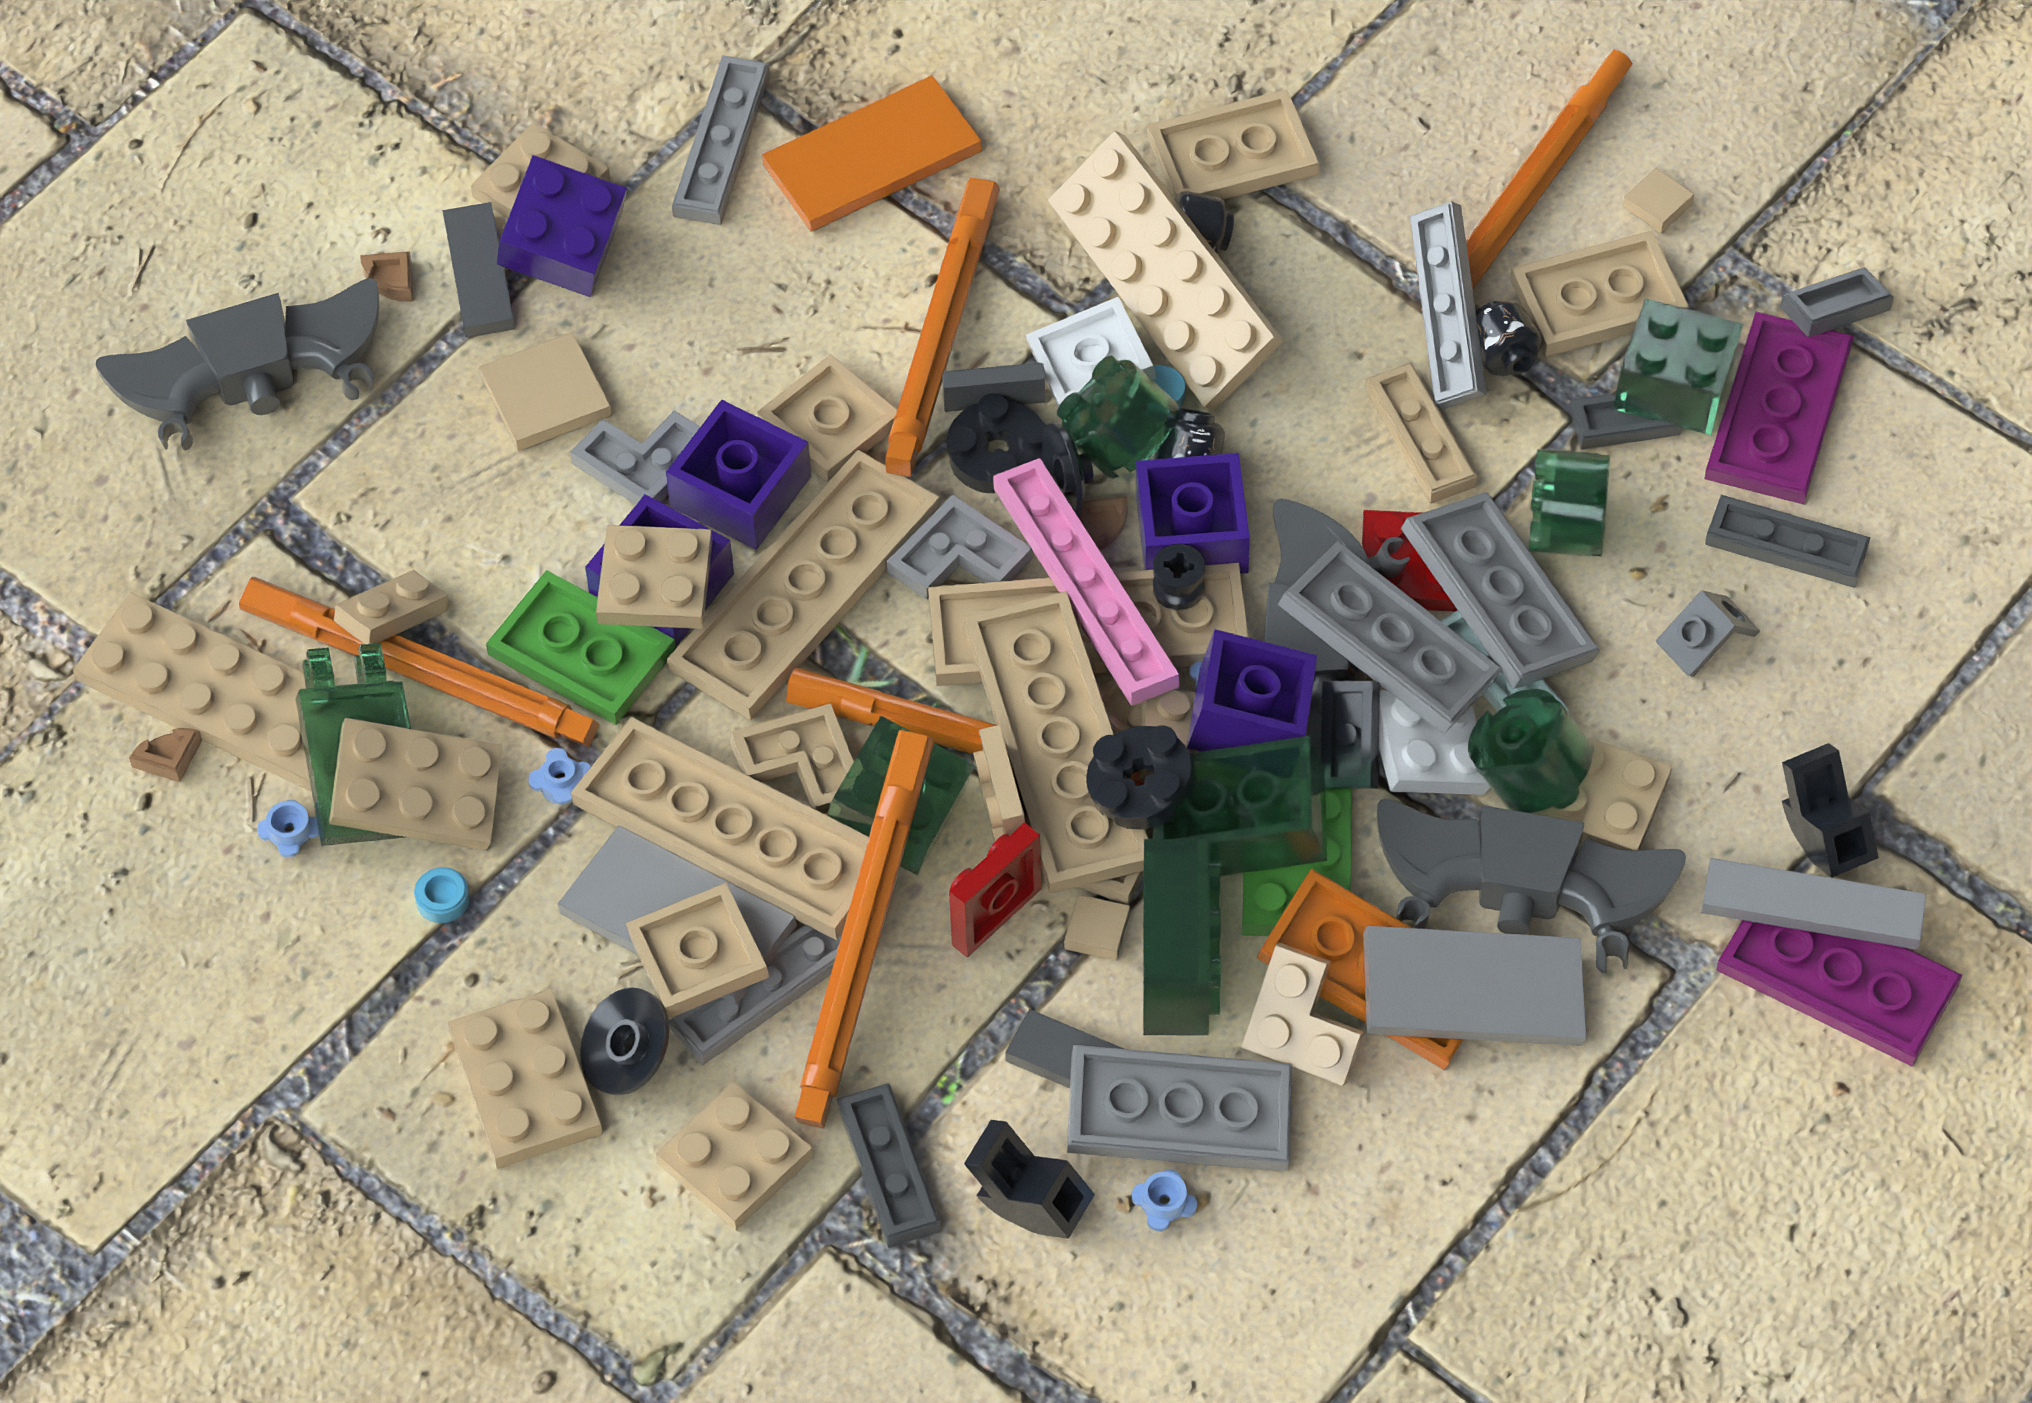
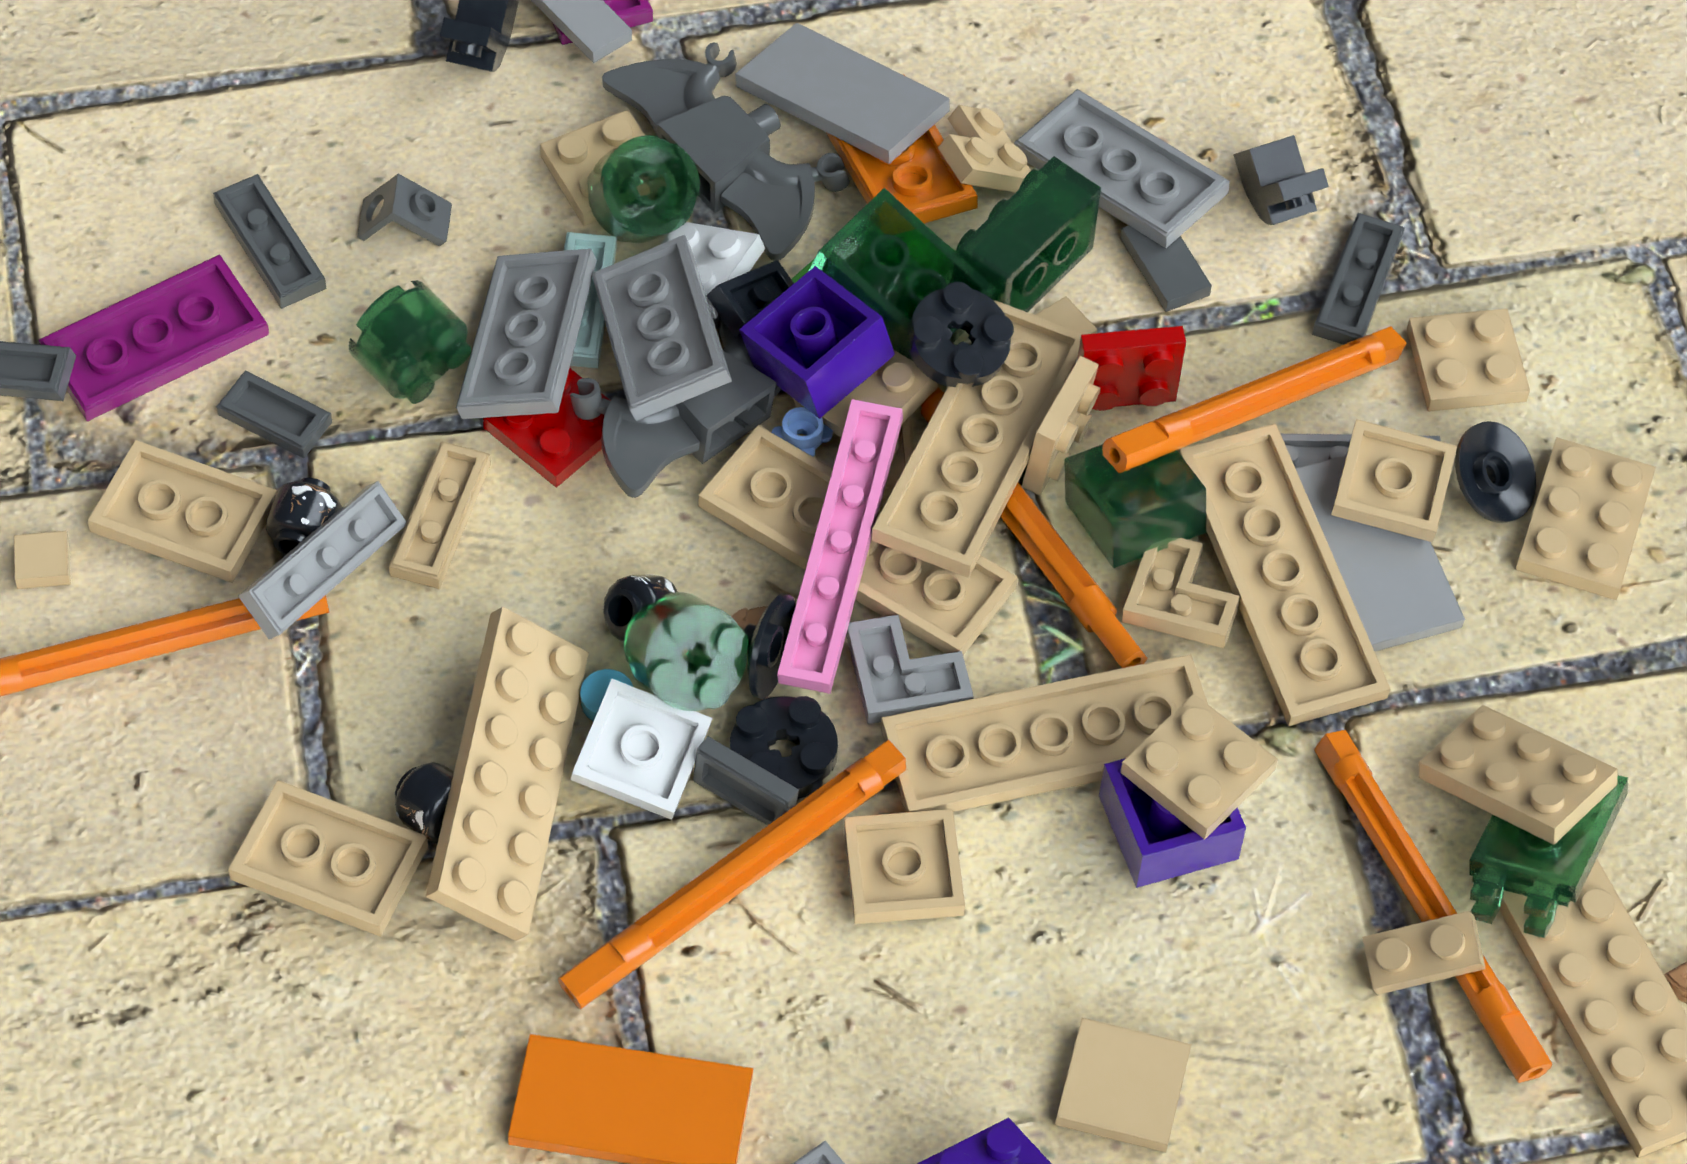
camera: 145 degrees left, 0 degrees up
light blue plate [257,800,322,858] -> none
medium azure tile [414,867,470,923] -> none
bright green plate [486,570,676,725] -> none
light blue plate [528,748,591,805] -> none
light grey plate [570,410,700,505] -> none
dark purple brick [666,399,811,550] -> none
light blue plate [1132,1170,1197,1231] -> none
dark purple brick [1136,453,1250,574] -> none
black wheel [1153,544,1205,610] -> none
clear green brick [1613,298,1744,436] -> none

